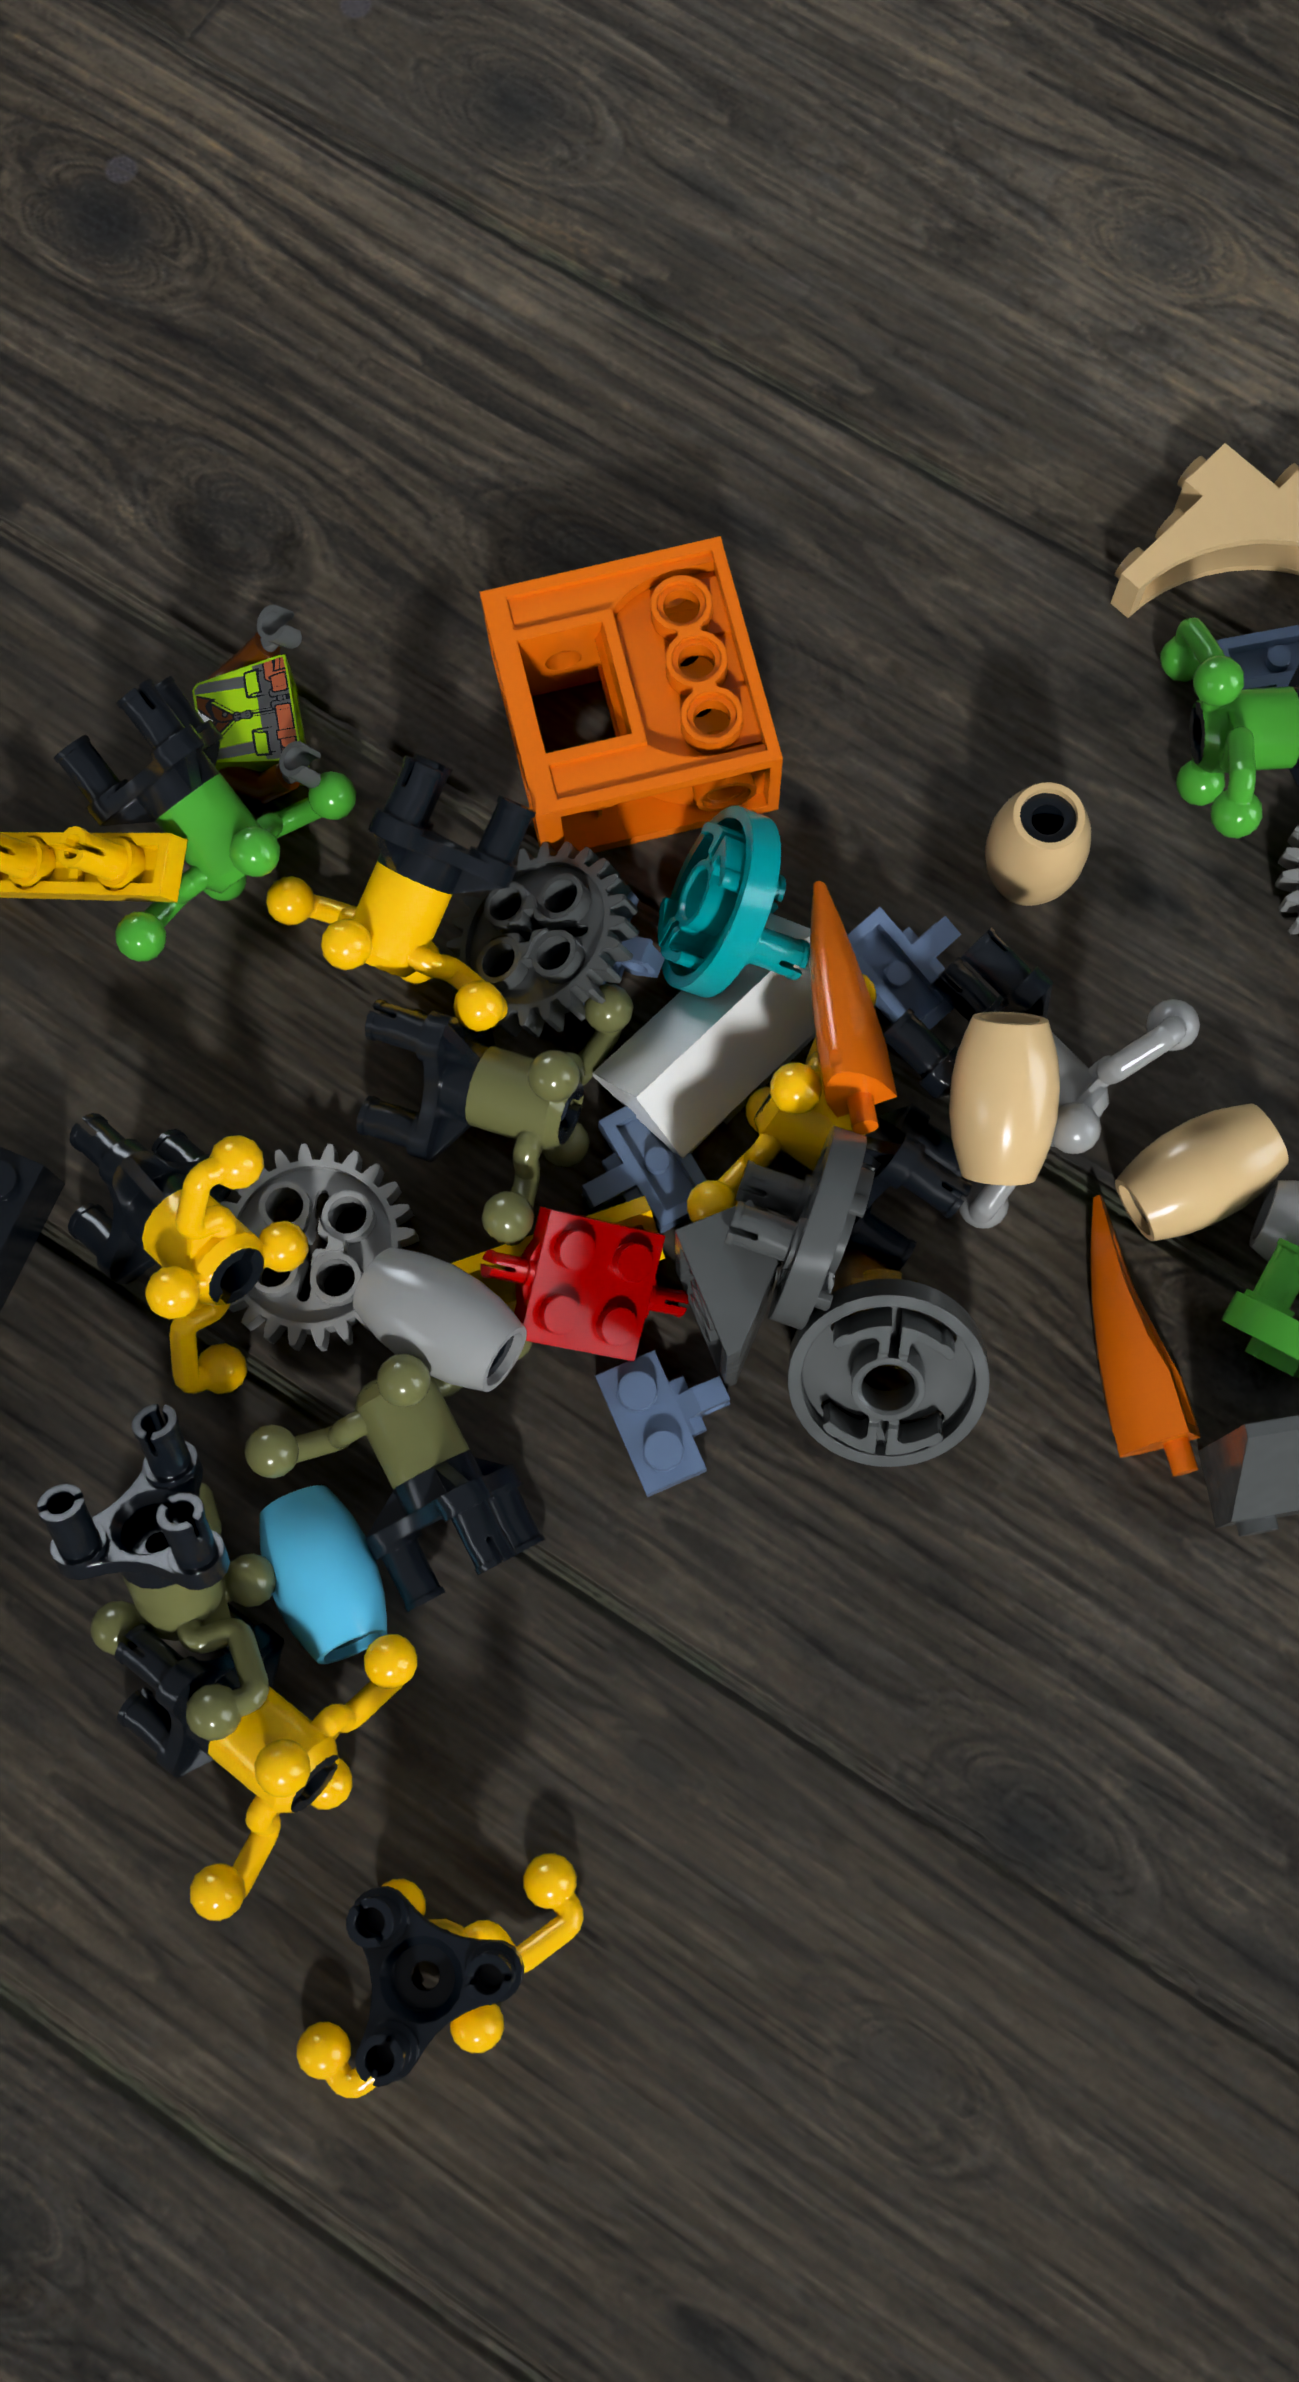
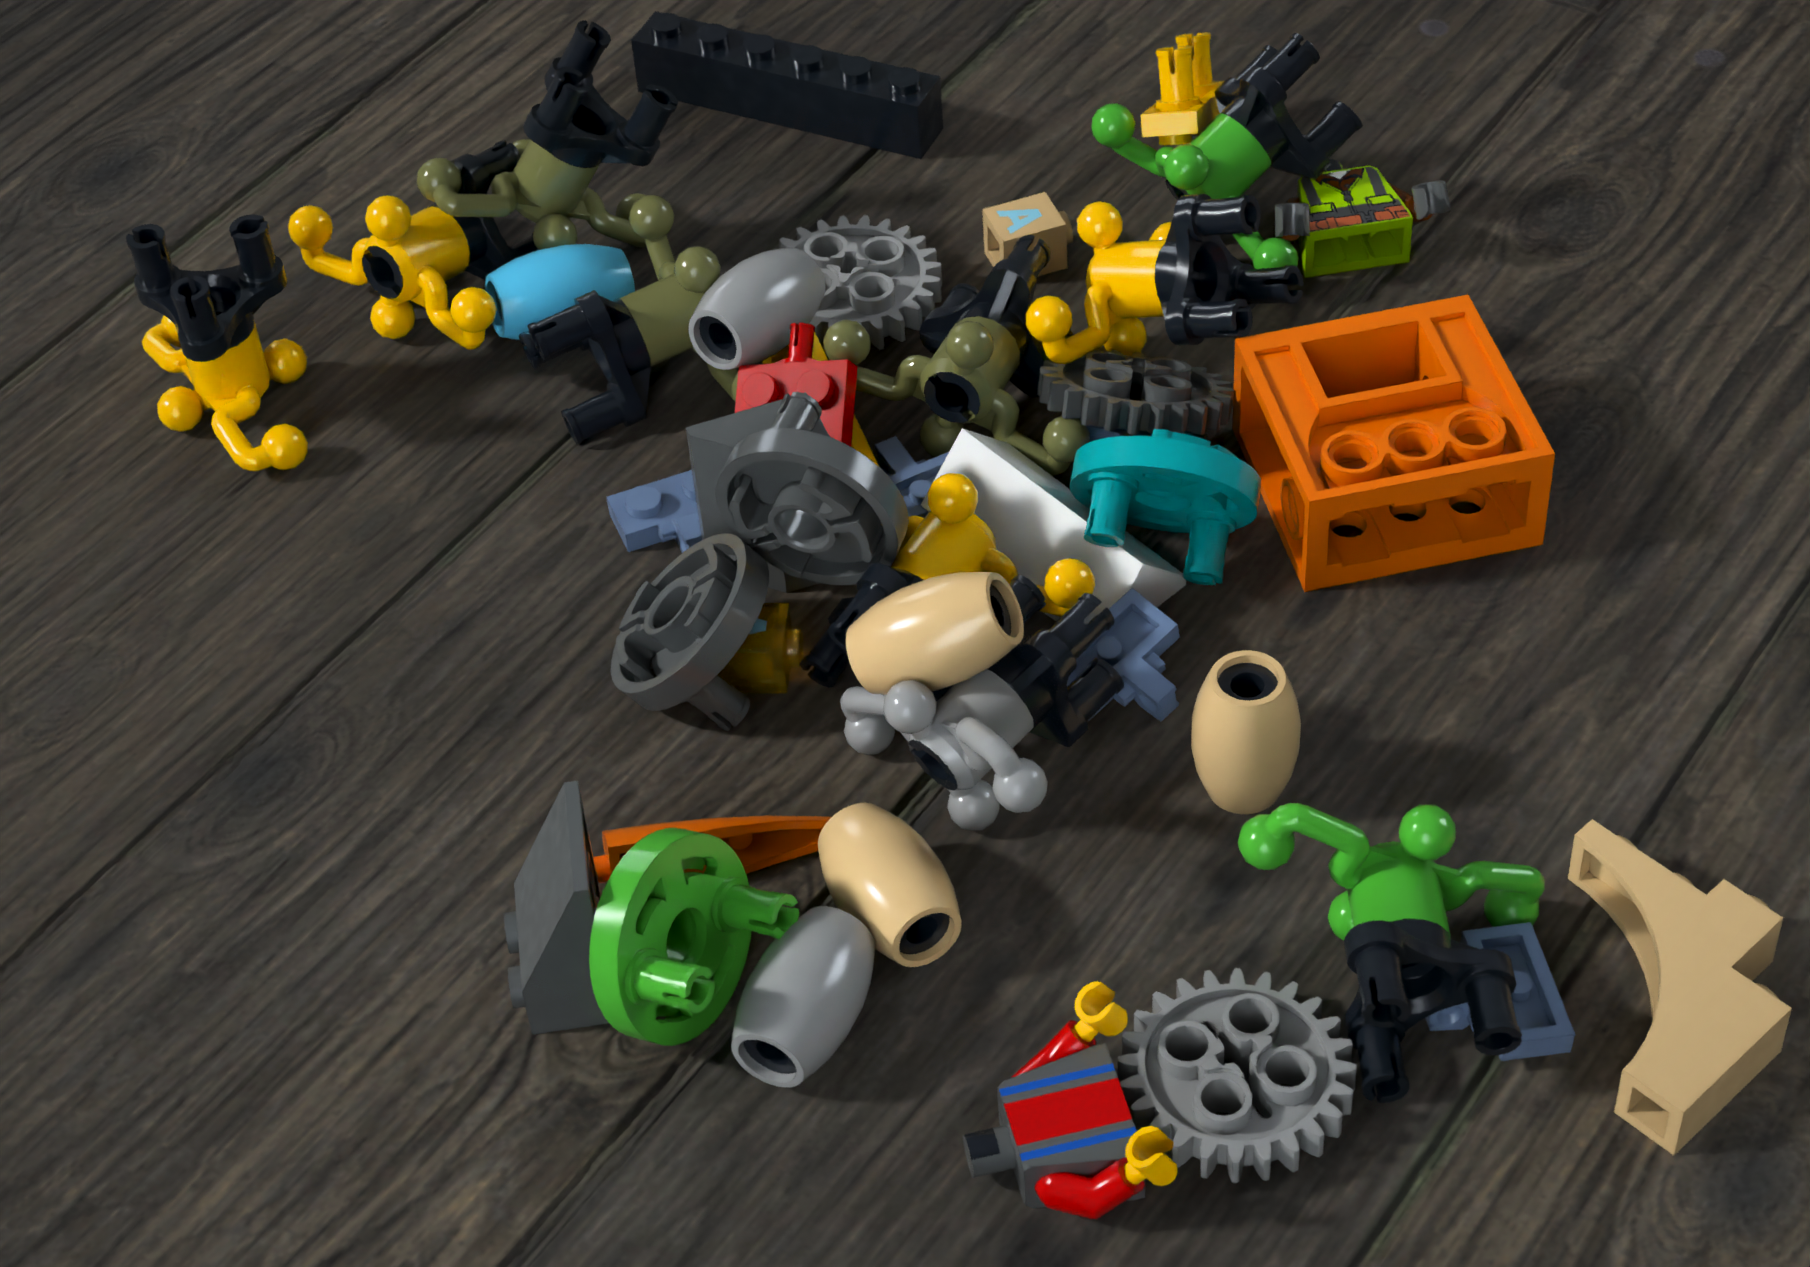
camera: 90 degrees right, 30 degrees down
wheel [68,1113,309,1394] -> none
orange piece [810,881,897,1134] -> none
none -> tan brick [983,192,1073,277]

